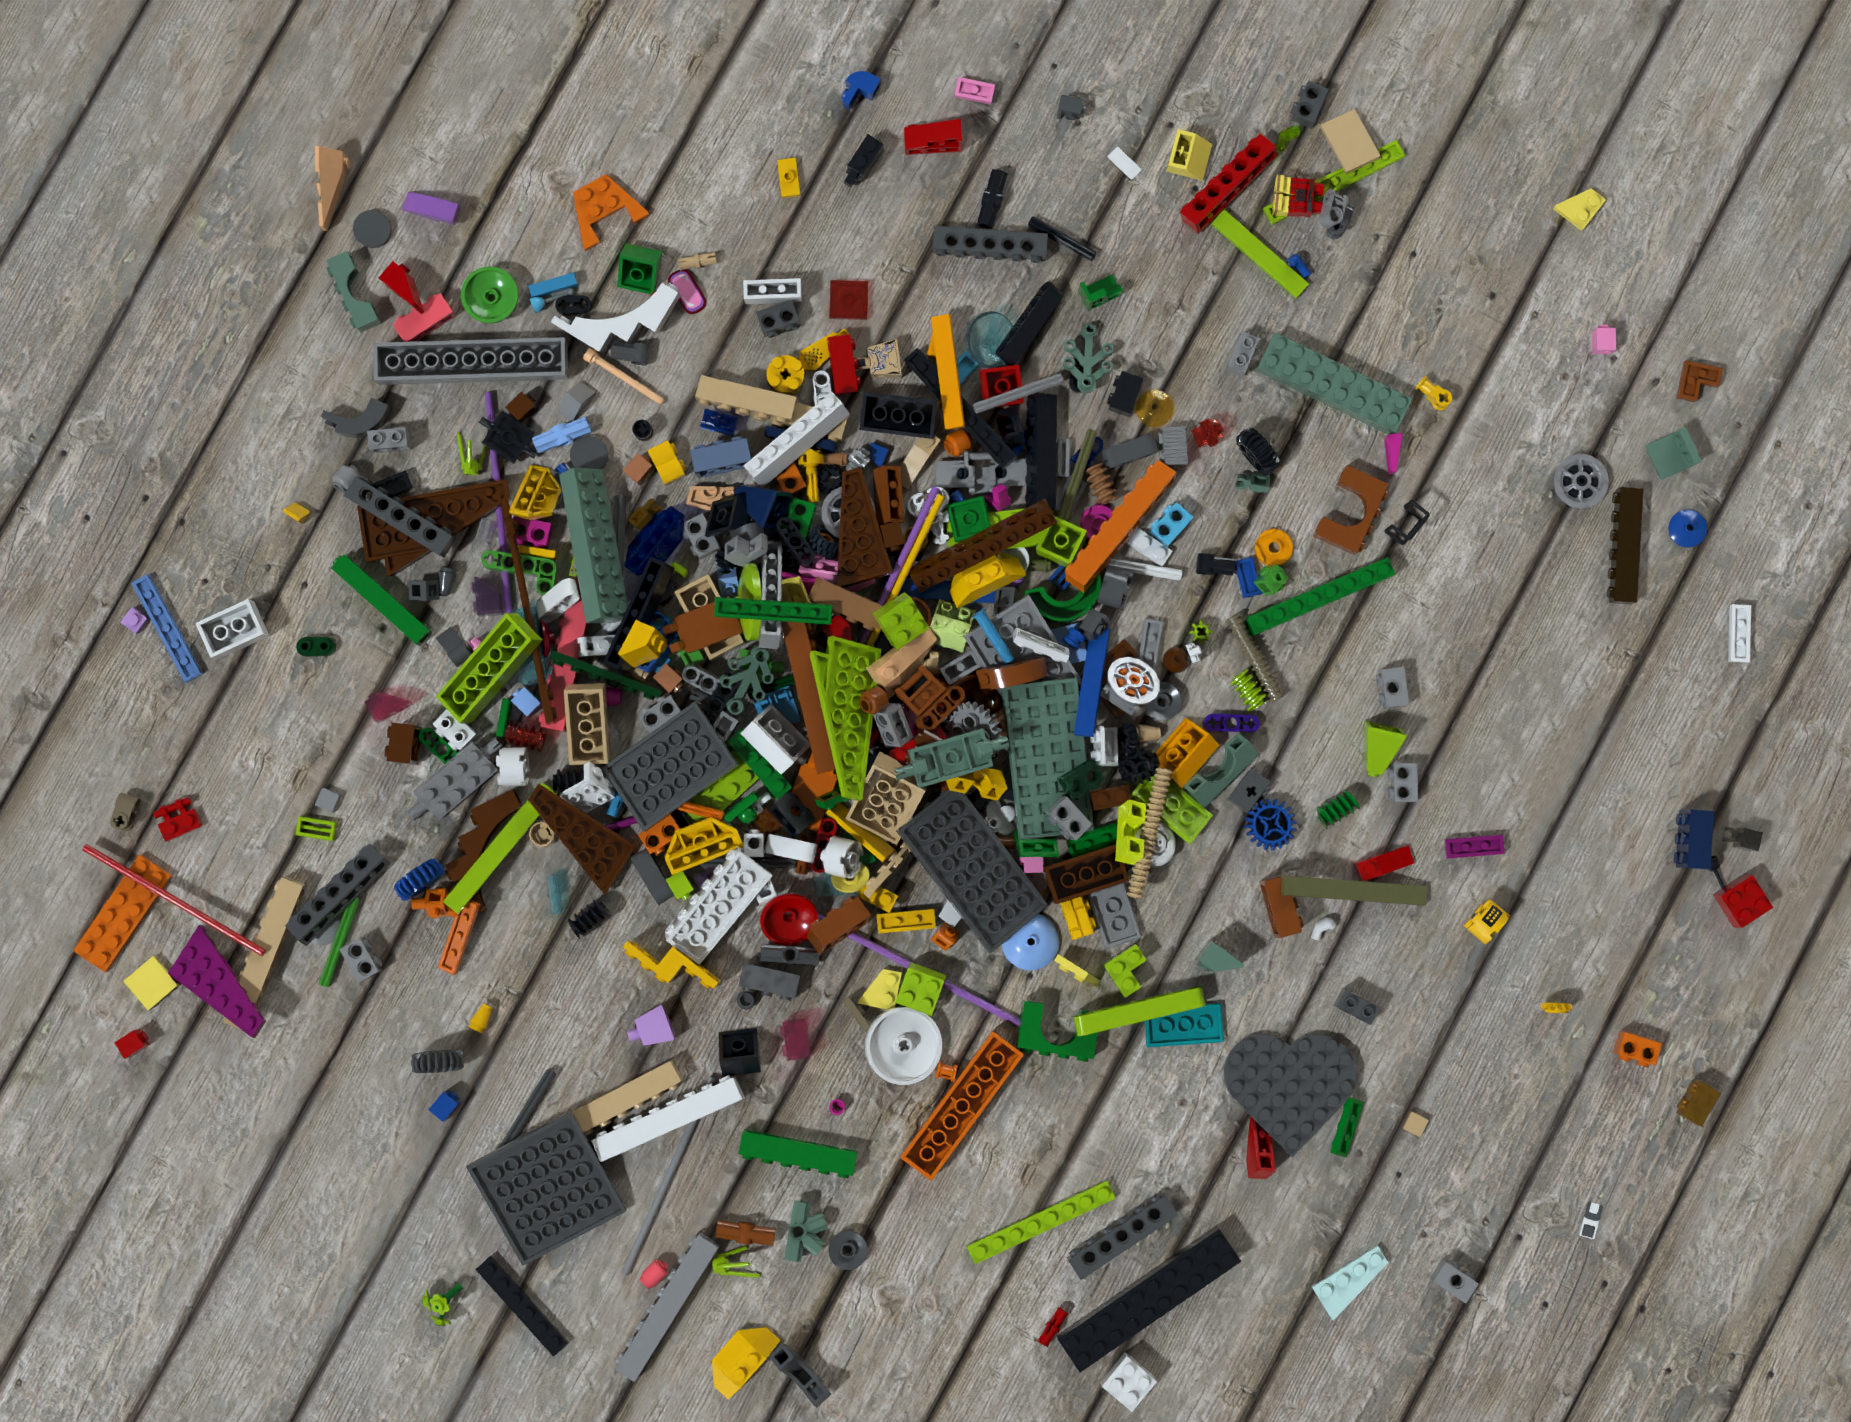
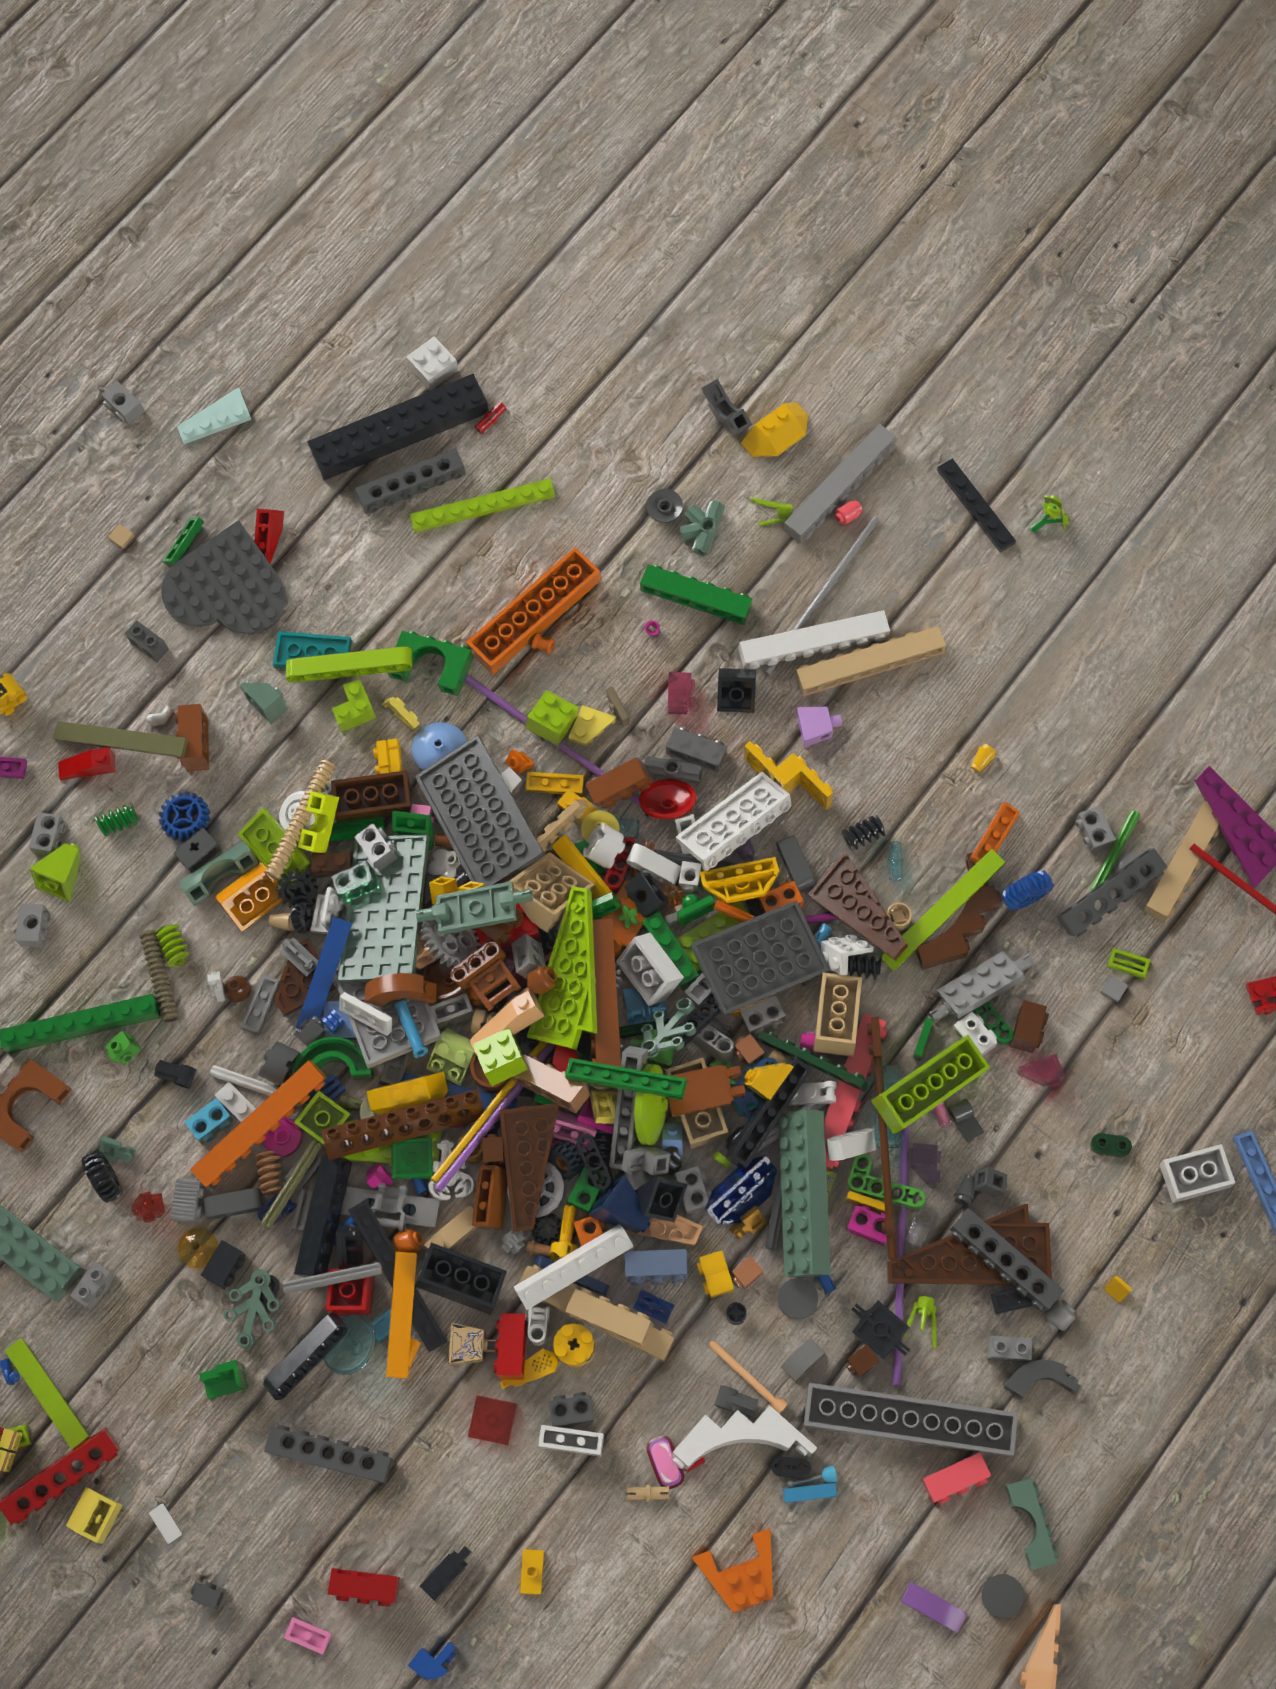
camera: 165 degrees left, 15 degrees down
green brick [331,554,432,646] -> none
red slope [378,261,424,314] -> none
orange piece [411,887,457,919] -> none
dark grey gear [411,1050,464,1073] -> none
blue brick [428,1090,461,1122] -> none
bright green dish [461,266,519,324] -> none
dark grey plate [466,1110,627,1266] -> none
white brick [496,747,530,786] -> none
dark grey axle [499,1069,556,1148] -> none
clear red piece [504,720,547,752] -> none
yellow wedge [509,464,562,520] -> none
light blue brick [511,687,542,718] -> none
light blue piece [532,417,592,454] -> none
dark red dish [540,620,555,658] -> none
green slope [617,243,662,295] -> none
lime brick [666,871,695,901] -> none
dark orange piece [715,1220,776,1246] -> none
dark grey plate [737,991,756,1010] -> none
white dish [865,1007,942,1085] -> none
blue tile [870,442,889,467] -> none
black piece [977,169,1008,229] -> none
black axle [1028,216,1096,261] -> none
light grey tile [1087,883,1142,949] -> none
flat silver piece [1107,657,1160,705] -> none
dark grey dish [1143,682,1182,721] -> none
lime gear [1189,620,1213,645] -> none
dark purple beam [1203,714,1260,733] -> none
blue tile [1235,557,1262,599] -> none
light orange tile [1254,528,1293,566] -> none
none -> bright green plant [617,905,638,929]

